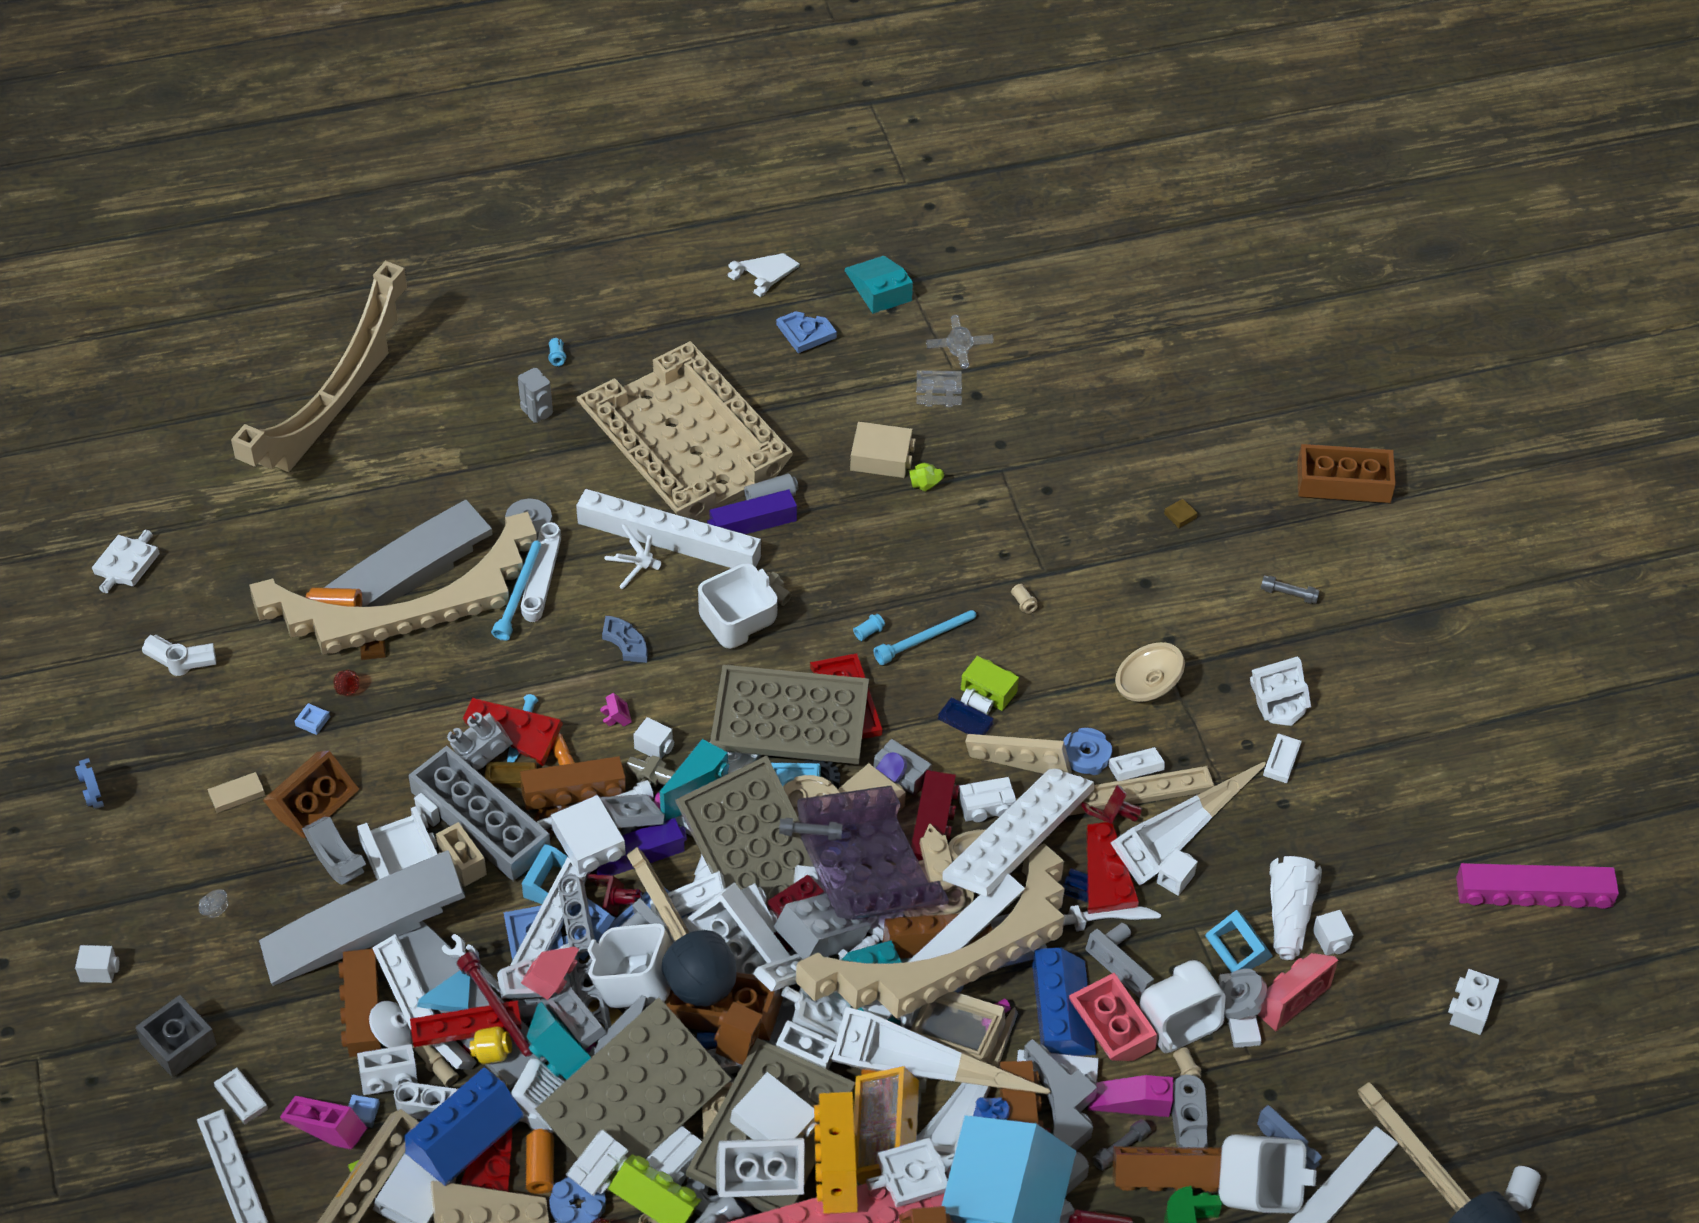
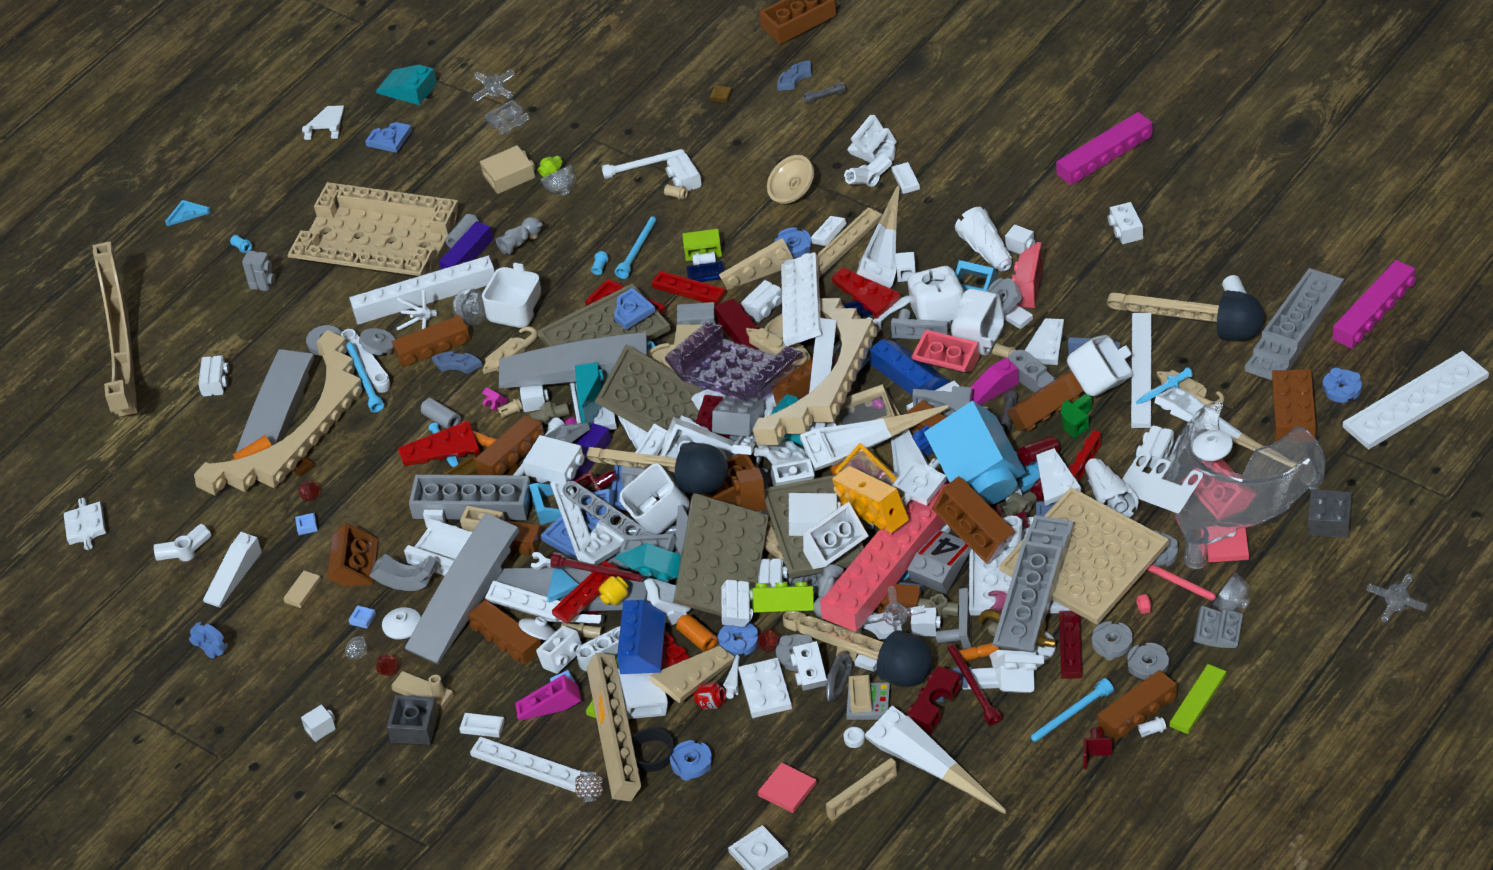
camera: 30 degrees left, 5 degrees down
light grey brick [447,712,513,771] -> none
coral slope [521,946,579,1000] -> none
flat silver bar [779,818,842,840] -> none
dark purple tile [876,752,907,783] -> none
dark red bracket [1081,785,1141,824] -> none
none -> medium azure tile [165,200,211,226]
none -> white brick [199,355,229,396]
none -> white slope [203,532,262,607]
none -> light blue tile [349,605,376,629]
none -> light grey plate [359,328,395,355]
none -> clear red piece [376,655,398,676]
none -> white dish [382,607,421,639]
none -> tan piece [391,671,454,710]
none -> dark orange brick [392,315,470,368]
none -> light grey brick [421,398,461,429]
none -> clear cylinder [452,288,486,325]
none -> tan plate [483,327,538,374]
none -> light grey piece [496,217,543,255]
none -> tan pin [498,399,523,419]
none -> light grey slope [499,332,647,389]
none -> dark orange brick [503,520,542,555]
none -> clear cylinder [540,165,576,197]
none -> white piece [602,149,685,179]
none -> medium blue plate [614,288,655,330]
none -> red plate [652,271,725,306]
none -> white brick [666,153,701,191]
none -> sand blue tile [777,61,812,91]
none -> white piece [844,153,892,187]
none -> white piece [908,266,963,329]
none -> white wing [1025,318,1064,365]

